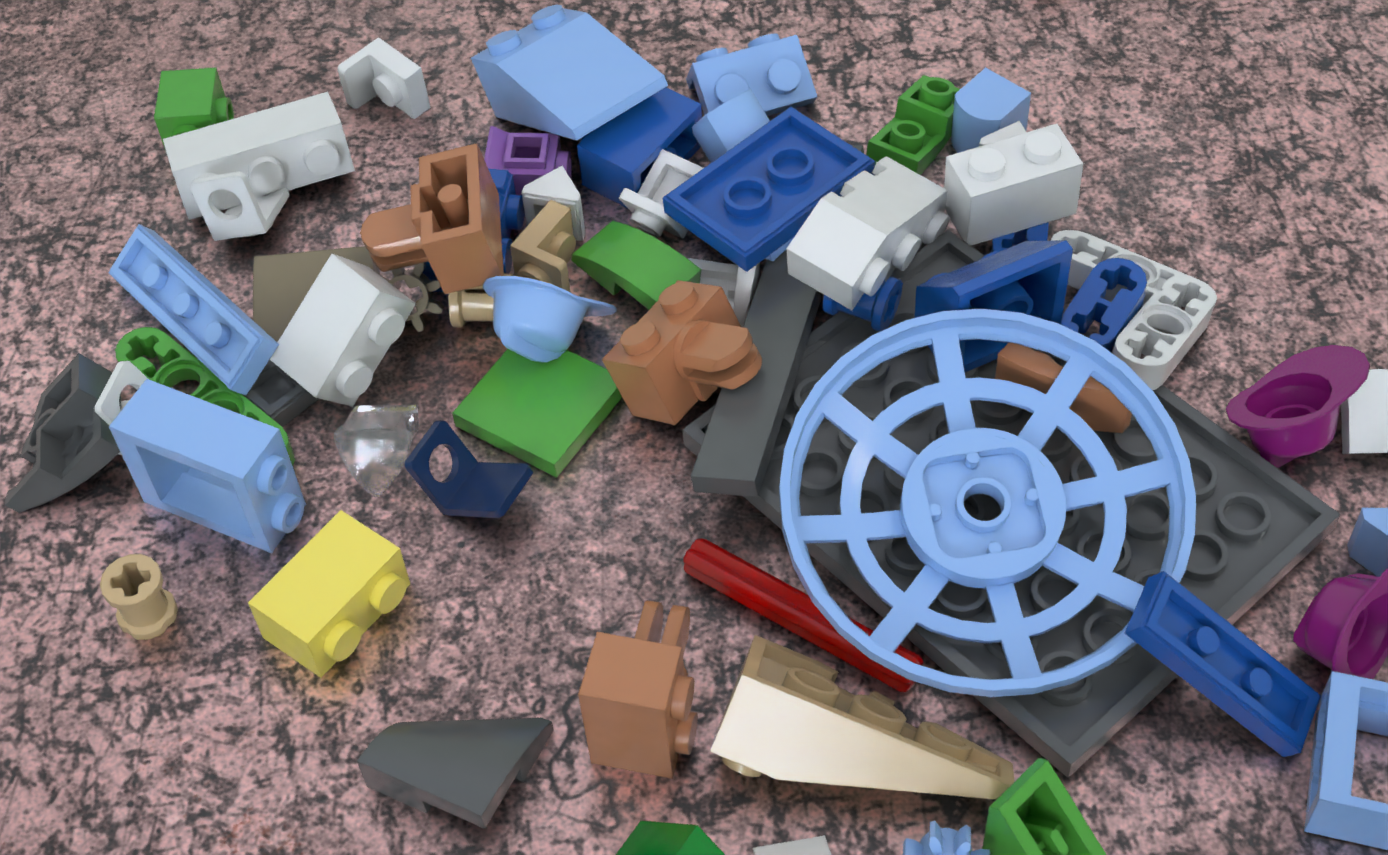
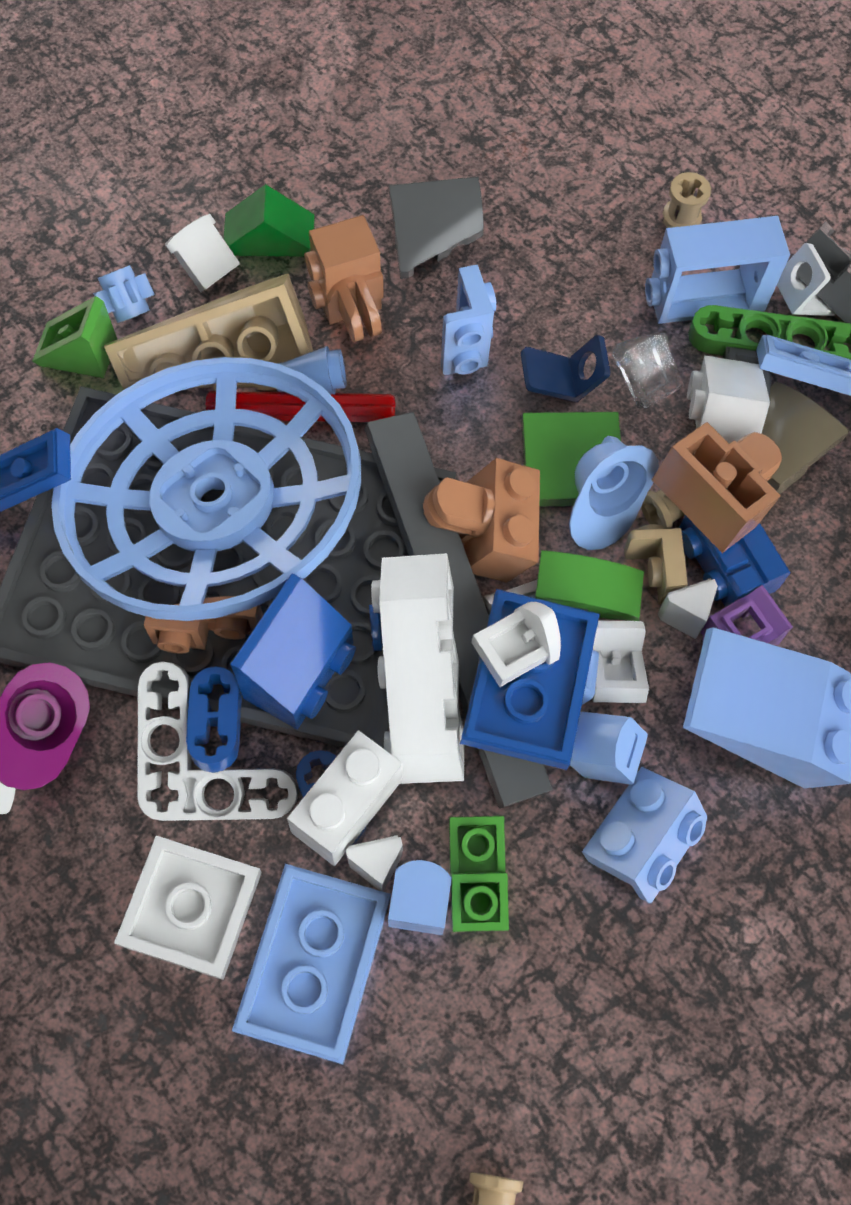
camera: 140 degrees right, 15 degrees up
light yellow brick [248,510,410,678] -> none
blue brick [577,87,702,209] -> none
none -> white tile [114,836,262,980]
none -> light blue tile [232,864,391,1065]
none -> medium blue cone [277,346,347,395]
none -> light blue bracket [441,264,496,375]
none -> white tile [471,602,561,687]

